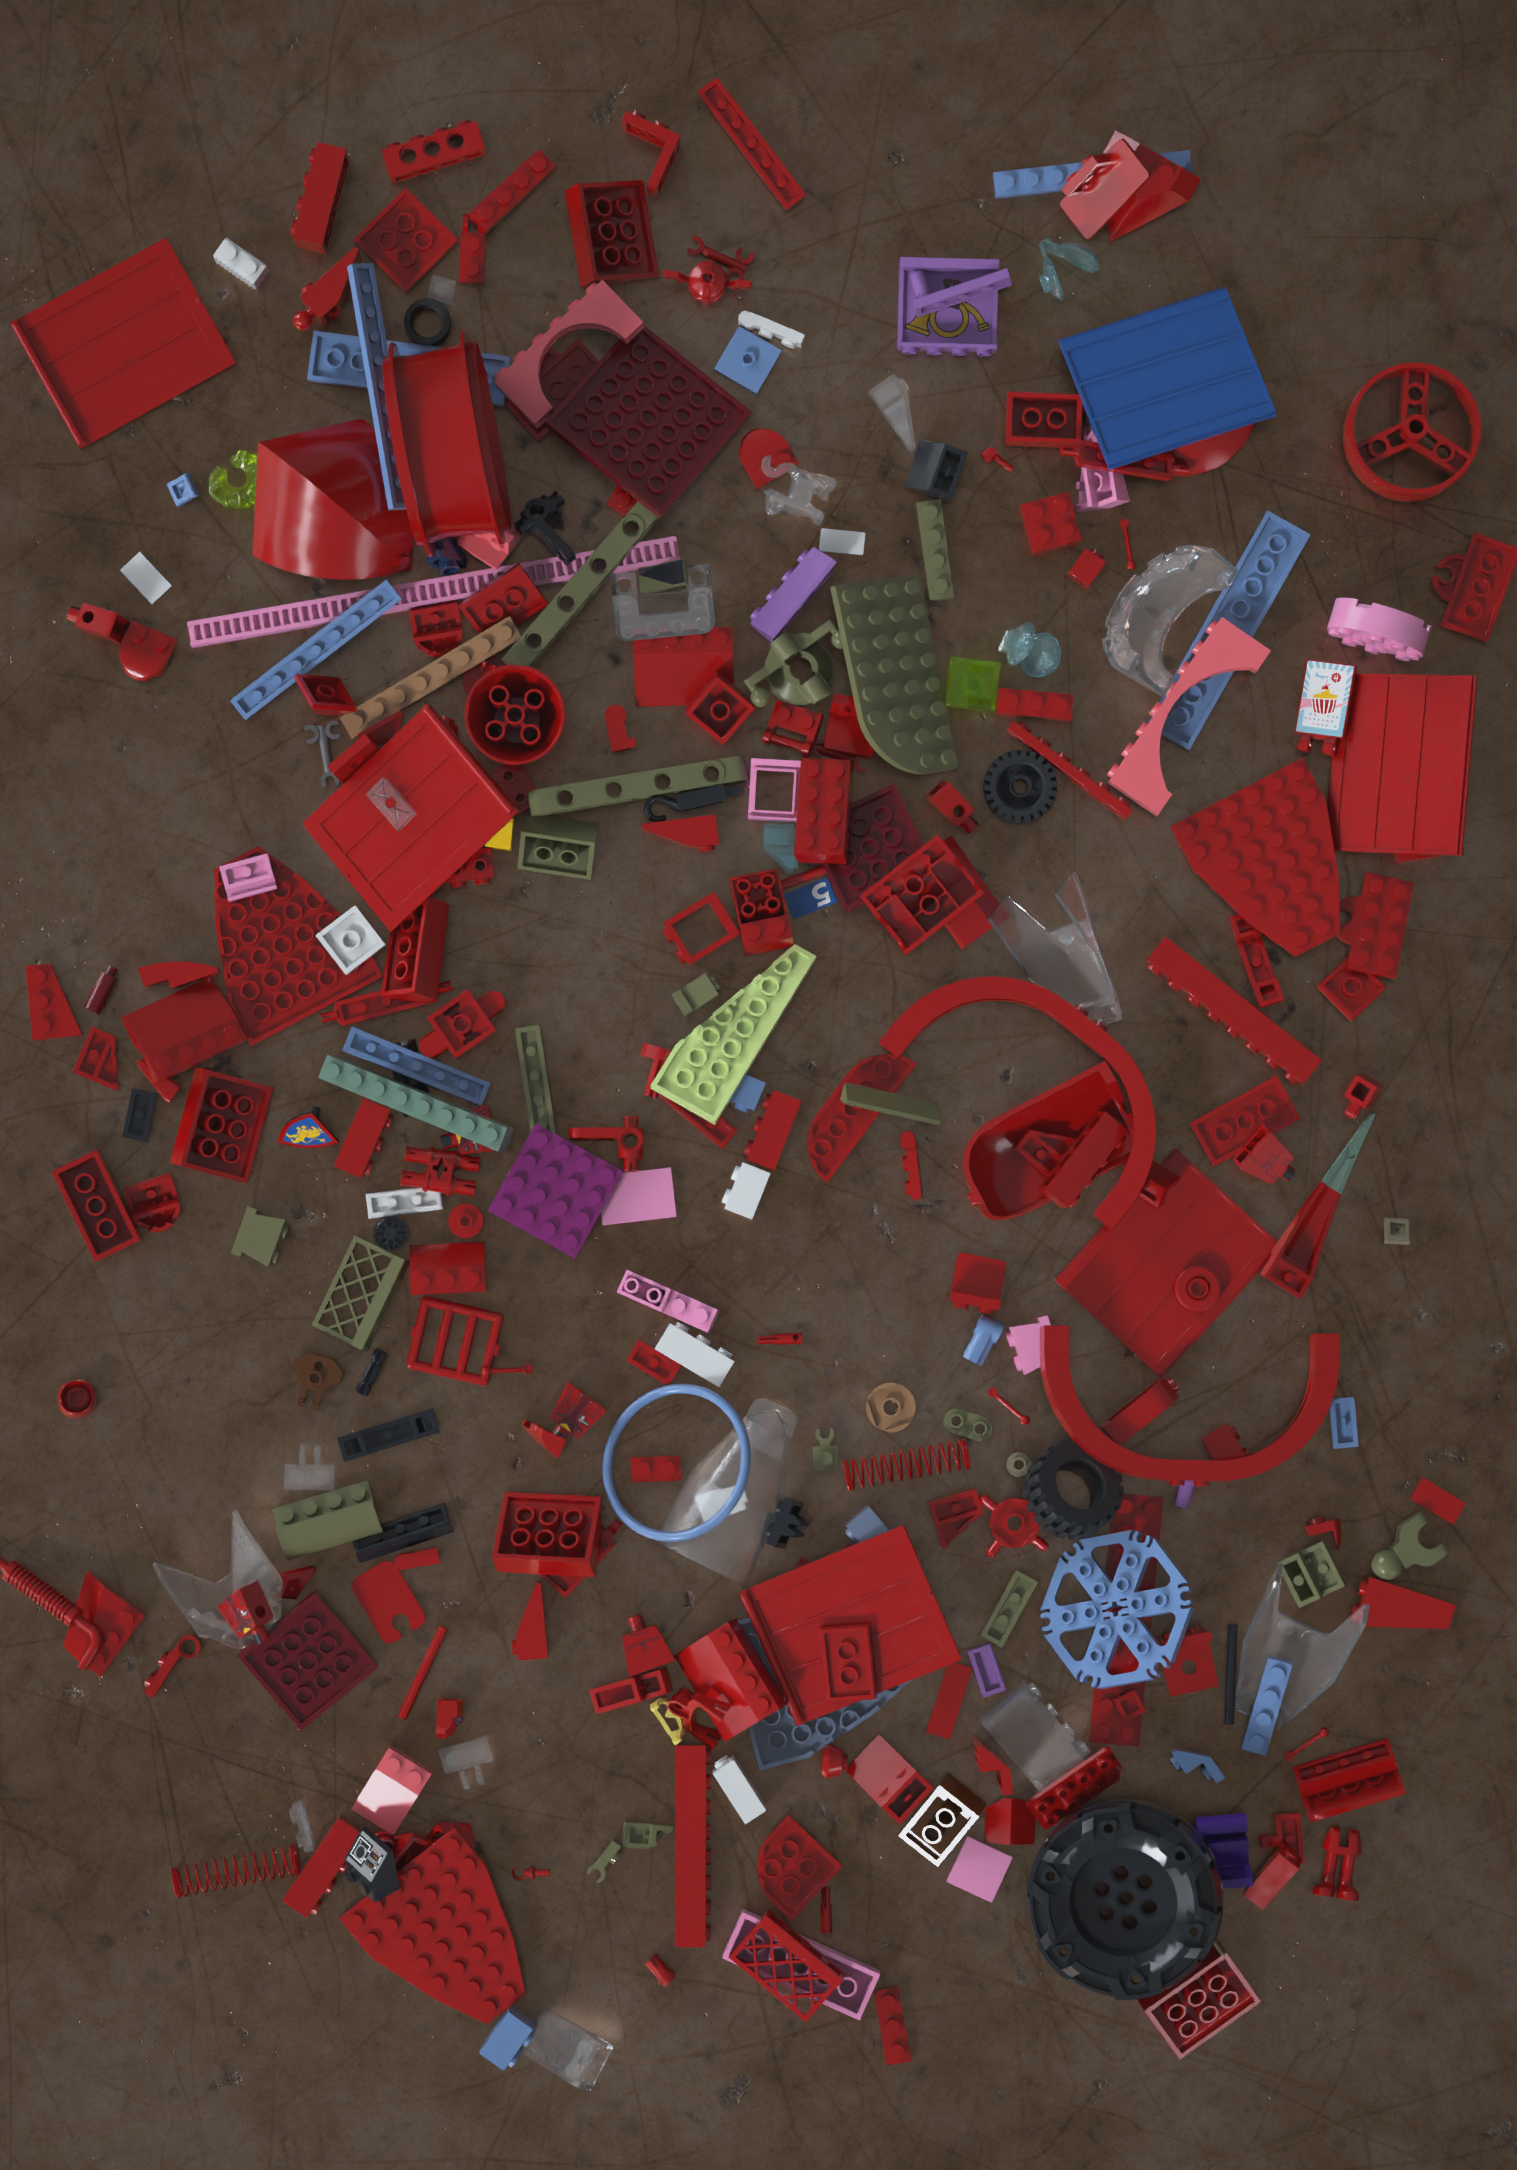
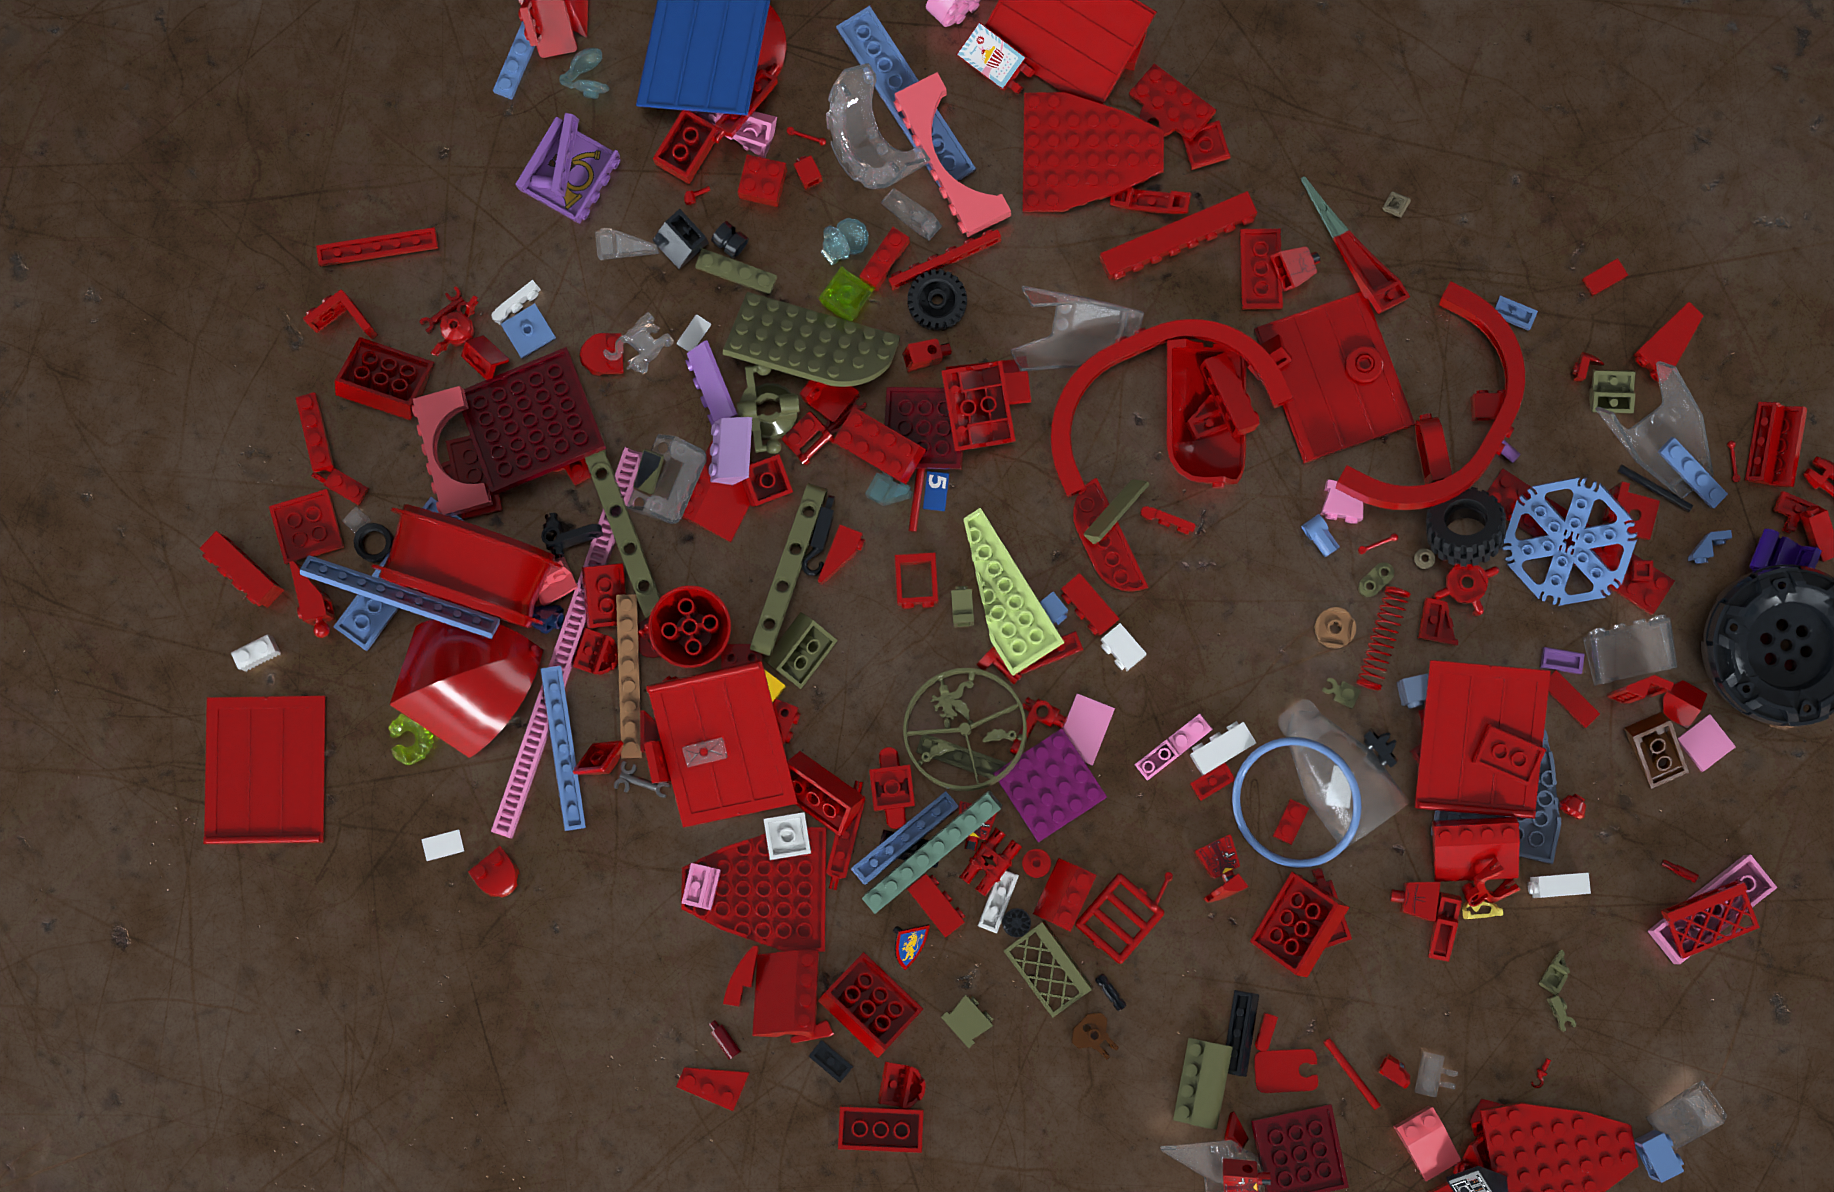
camera: 50 degrees left, 5 degrees down
red torso [67,603,130,644] -> none
red wing [72,1026,118,1091] -> none
medium blue tile [167,473,200,506] -> none
clear hinge [284,1445,335,1490] -> none
black slope [337,1408,440,1462] -> none
red brick [382,120,486,184] -> none
red slope [512,1581,549,1661] -> none
red leg [605,705,637,754] -> none
red pin [645,1954,676,1987] -> none
red brick [675,1743,711,1947] -> none
red slope [729,868,794,956] -> none
bright pink piece [745,758,801,823] -> none
red piece [757,1333,802,1345] -> none
red plate [757,1814,843,1921] -> none
red slope [845,1734,934,1825] -> none
red plate [874,1985,911,2065] -> none
red bracket [949,1253,1006,1314] -> none
olive plate [980,1570,1038,1648] -> none
red bracket [1026,1747,1126,1829] -> none
red brick [1344,1073,1384,1119] -> none
olive piece [1372,1512,1450,1581] -> none
none -> red panel [461,335,509,380]
none -> lavender slope [709,417,752,485]
none -> black wheel [711,221,749,259]
none -> clear slope [881,188,942,241]
none -> olive piece [903,668,1027,791]

